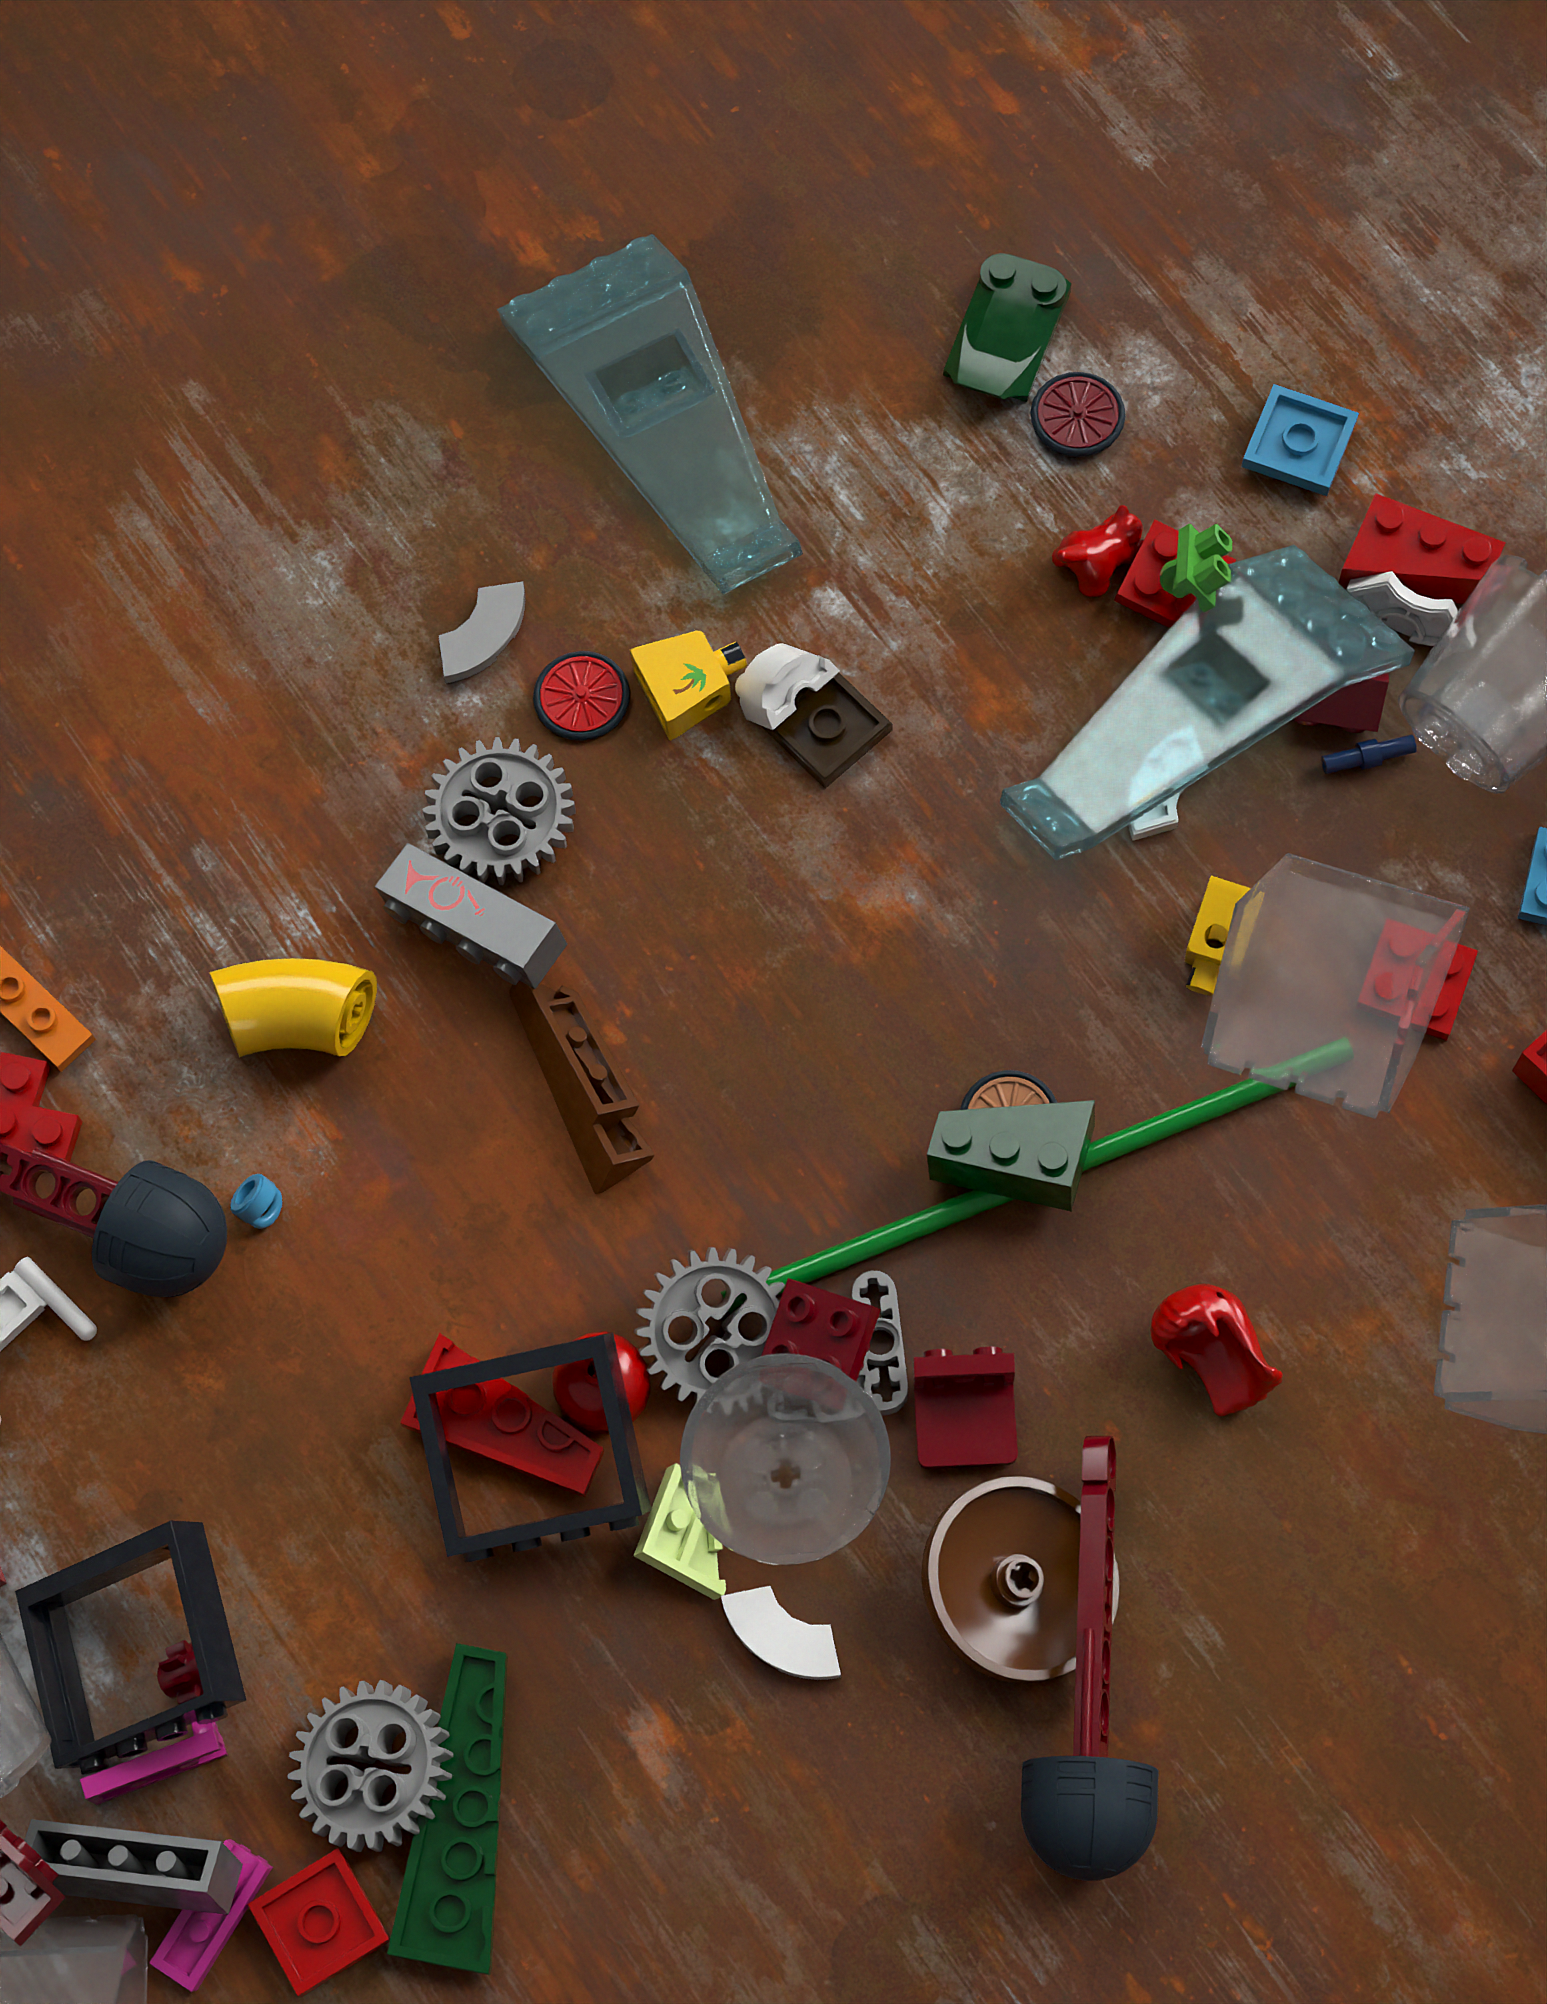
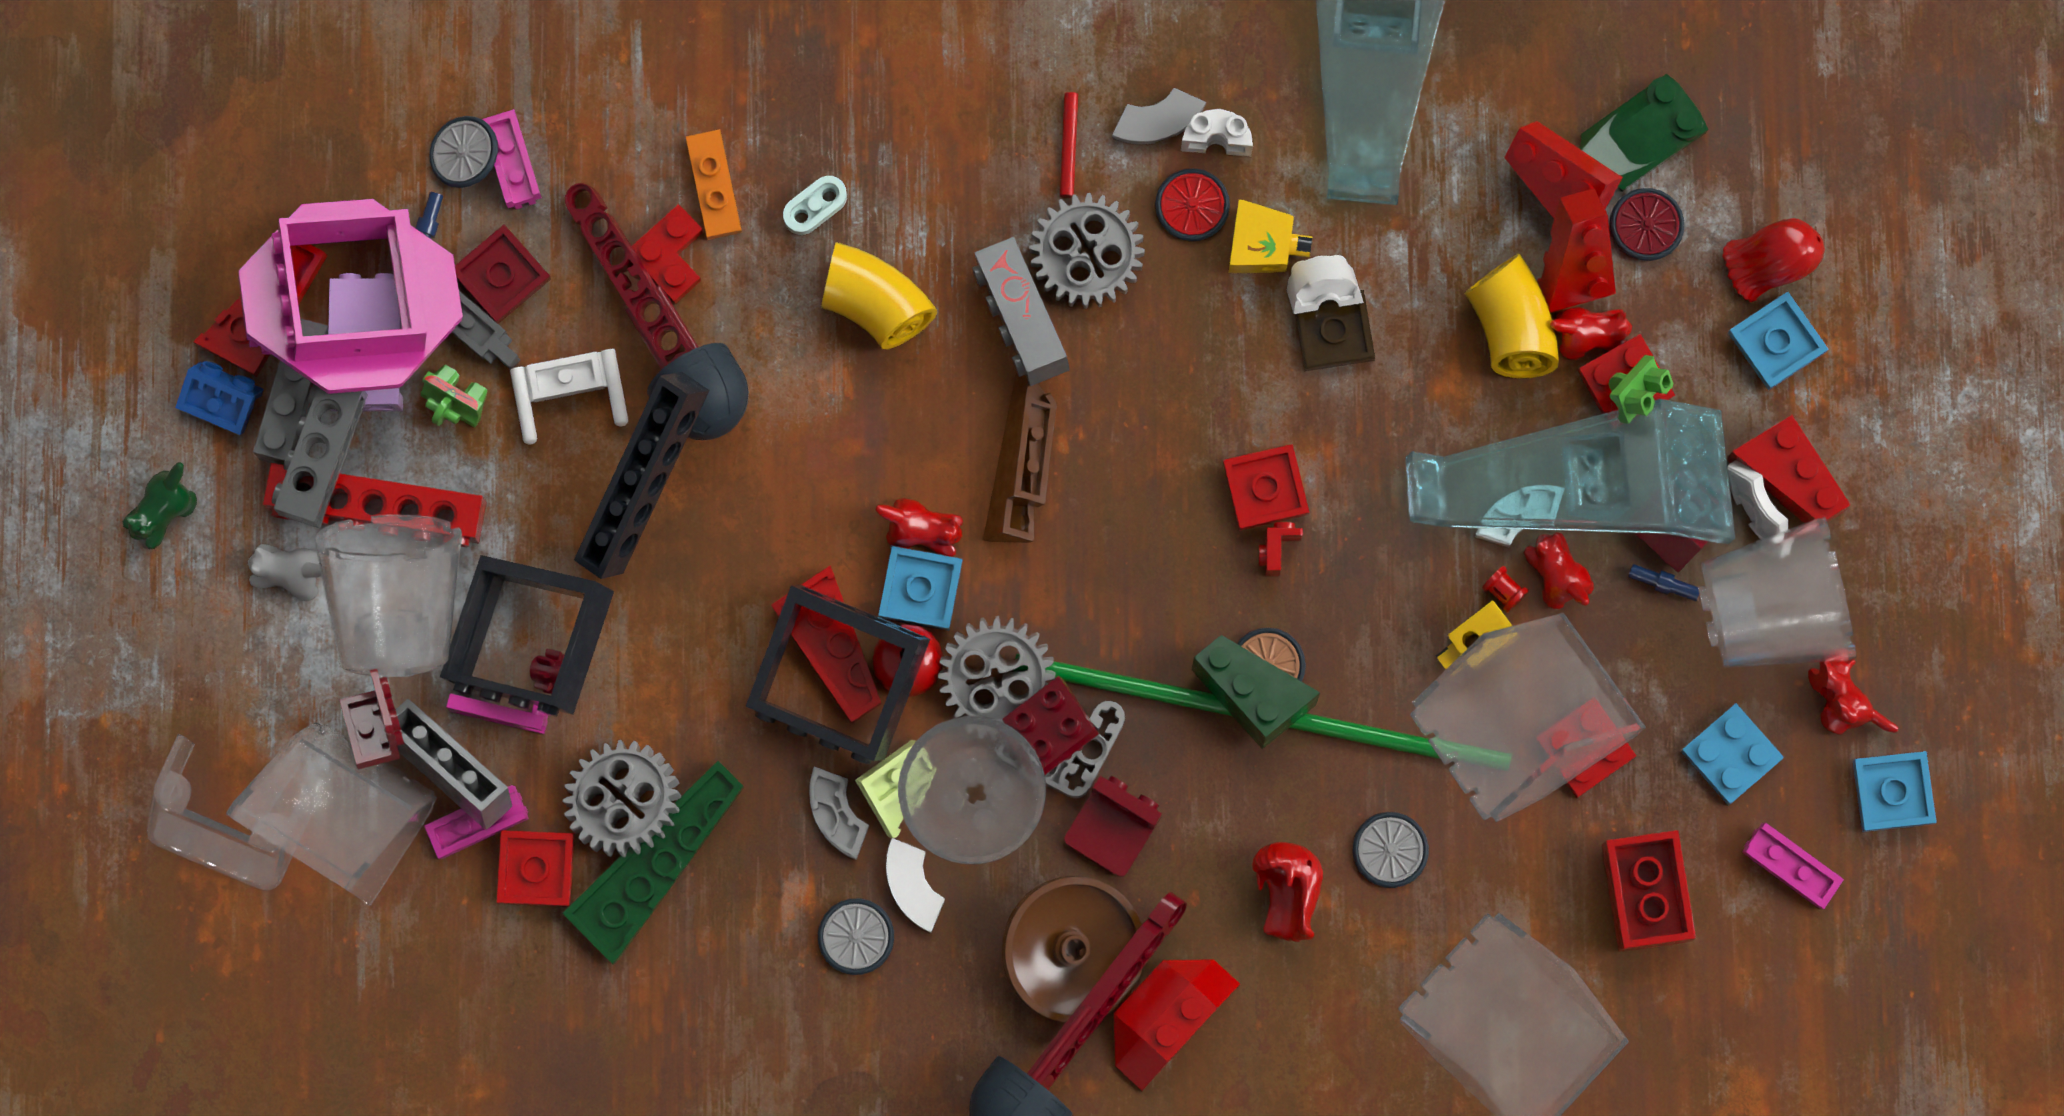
camera: 30 degrees right, 10 degrees up
dark azure tile [230,1174,282,1229] -> none
none -> black brick [574,372,710,579]
none -> light aqua plate [783,176,847,235]
none -> light grey tile [809,767,869,860]
none -> light grey wheel [818,898,894,975]
none -> red animal [875,498,964,557]
none -> dark azure plate [878,546,963,631]
none -> red bar [1060,92,1078,198]
none -> red wedge [1114,959,1240,1091]
none -> white cylinder [1181,109,1253,157]
none -> red plate [1223,444,1310,531]
none -> red bracket [1258,522,1303,576]
none -> light grey wheel [1352,812,1429,888]
none -> yellow brick [1465,254,1559,378]
none -> red bush [1482,565,1529,613]
none -> red wedge [1504,121,1623,218]
none -> red animal [1523,532,1594,609]
none -> red wedge [1537,188,1616,313]
none -> red piece [1722,218,1825,303]

